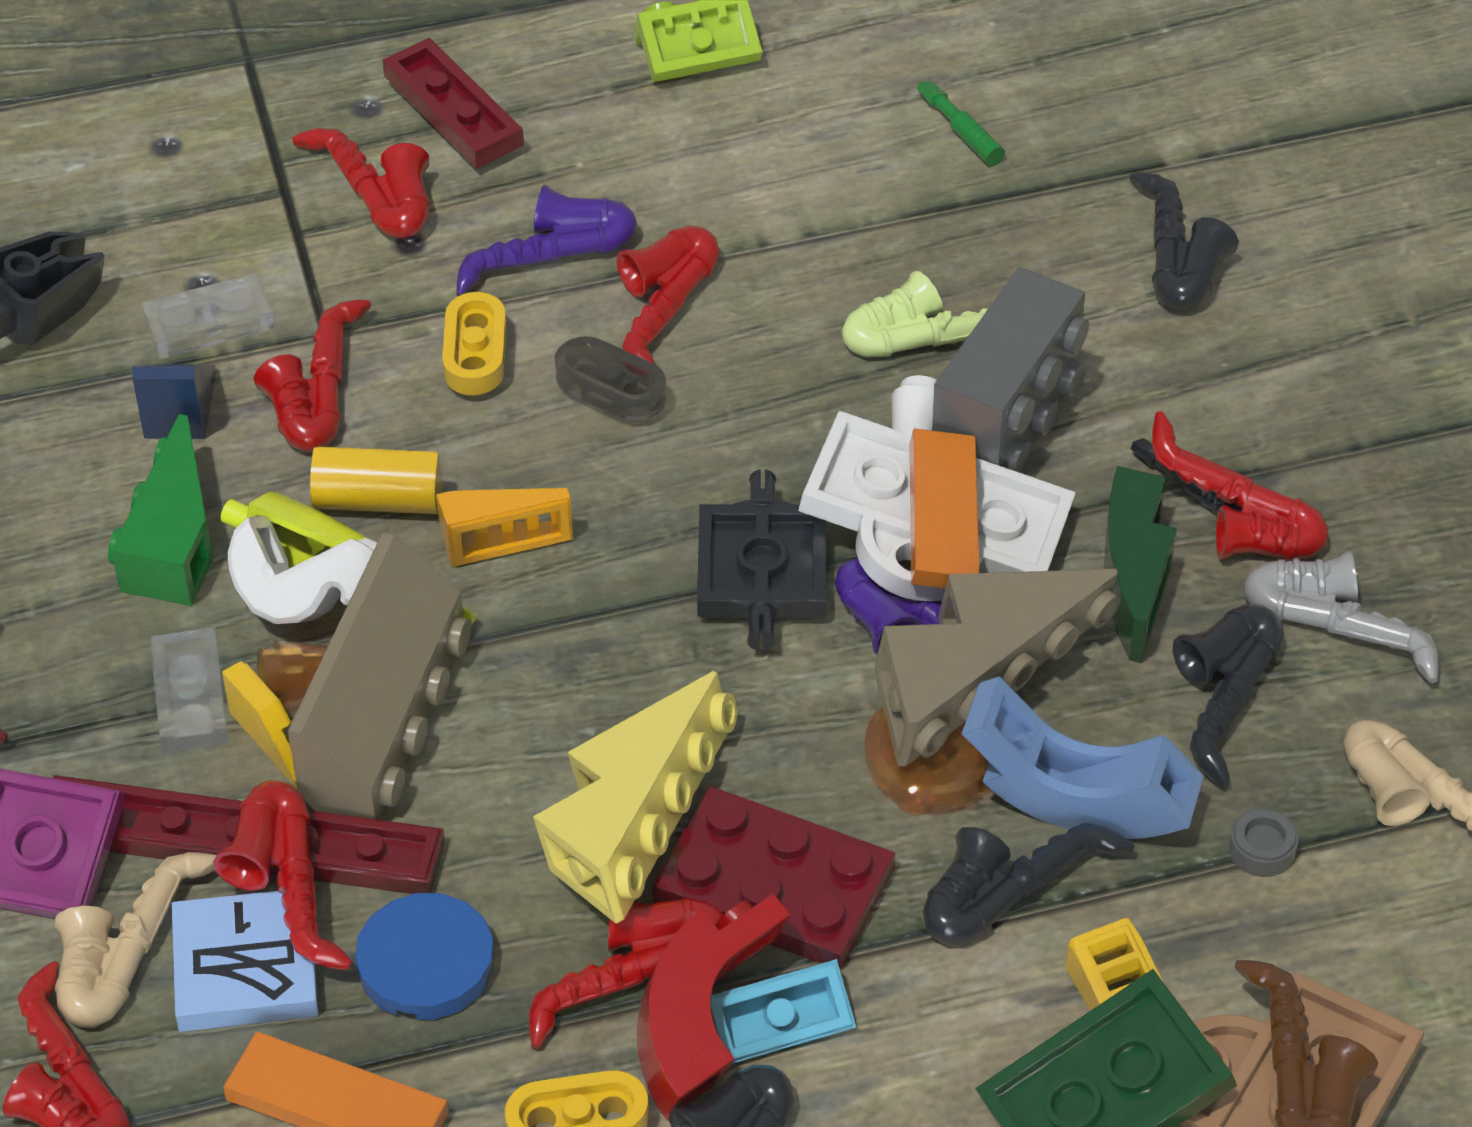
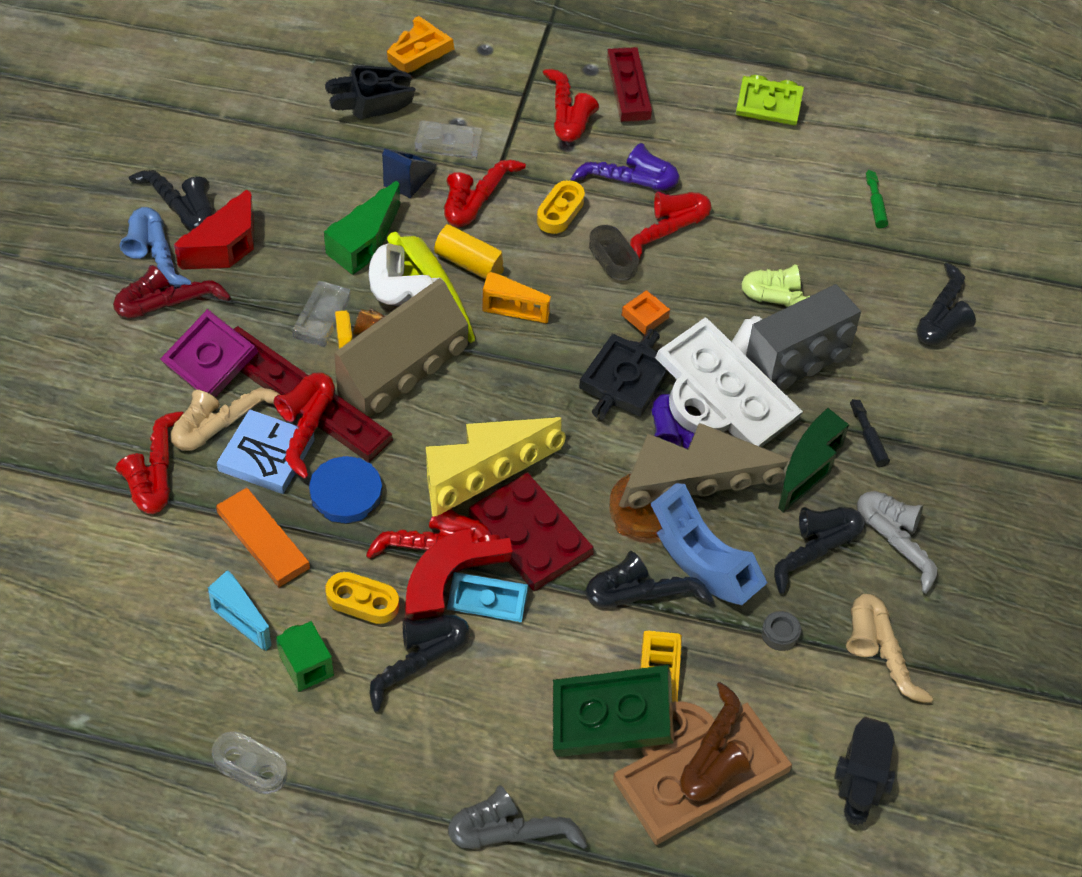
camera: 25 degrees right, 5 degrees up
orange tile [909,428,979,589] -> none
red piece [1152,411,1329,561] -> none
none -> light orange wing [387,16,454,73]
none -> orange plate [622,290,670,335]

